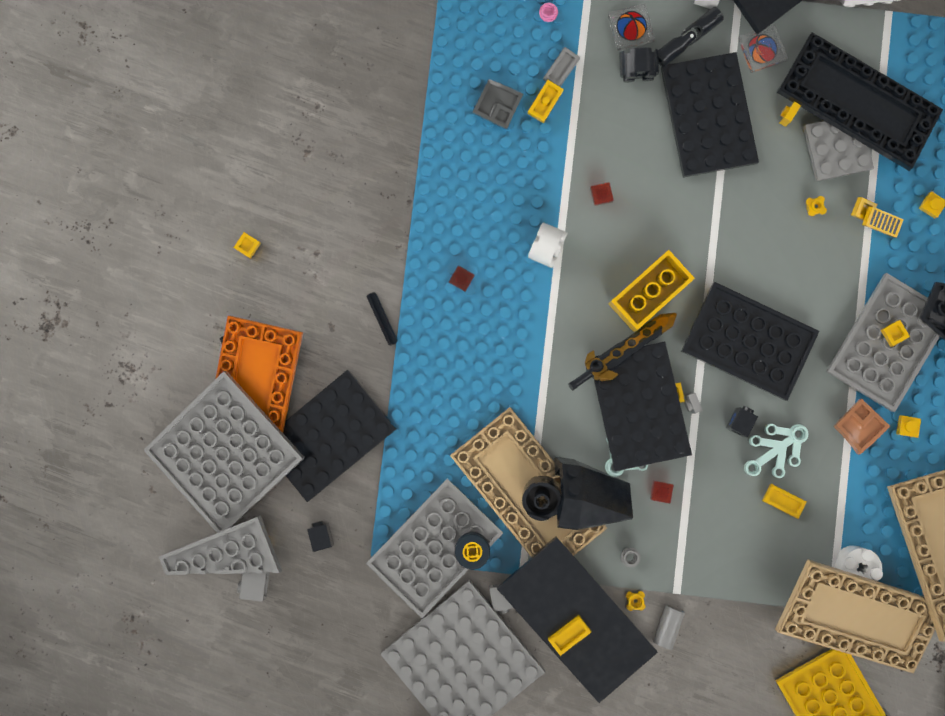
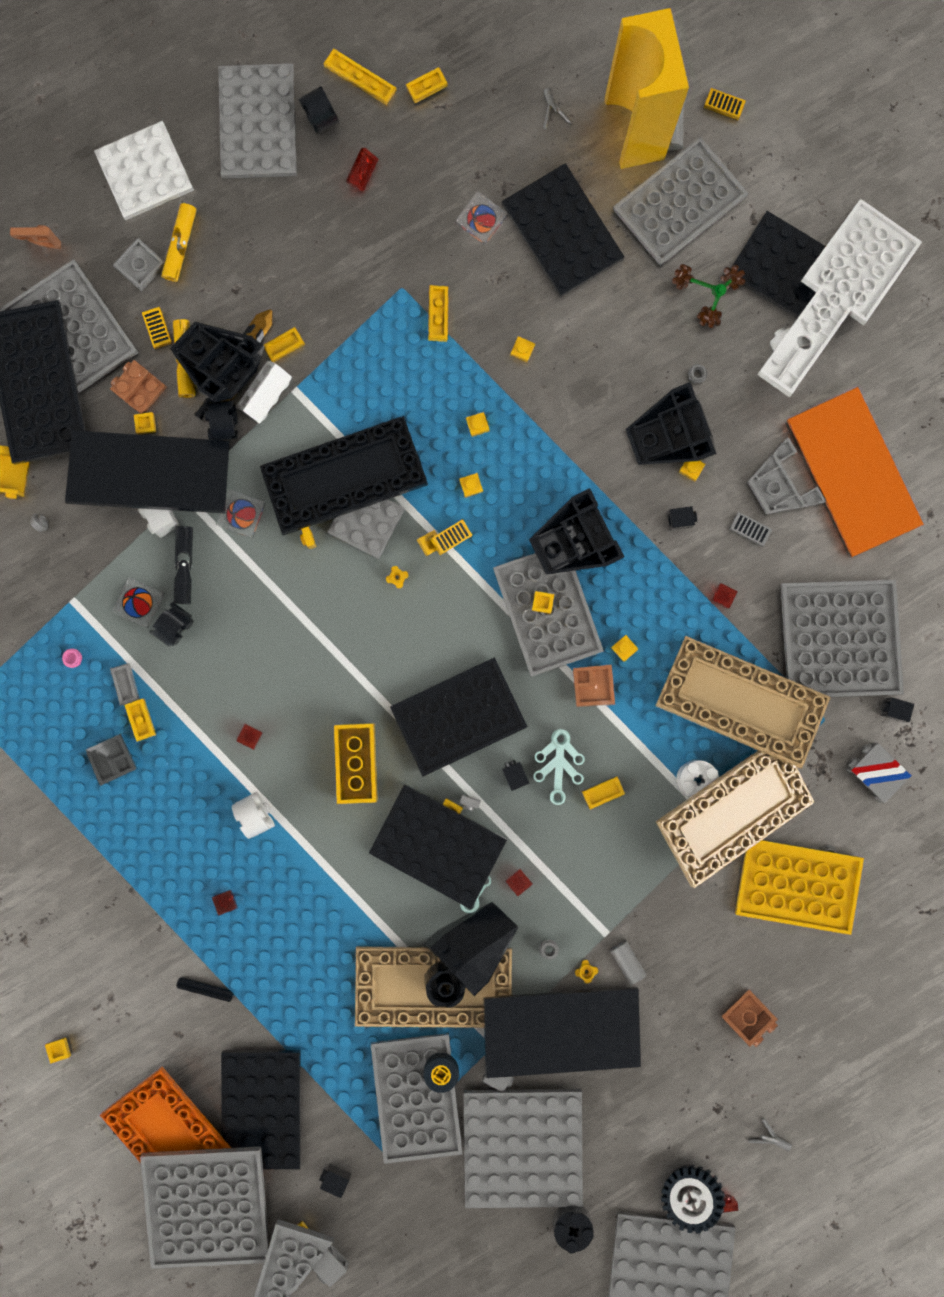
camera: 50 degrees left, 0 degrees up
yellow tile [548,615,592,656] -> none
sword [568,313,677,391] -> none
black plate [661,52,759,178] -> none

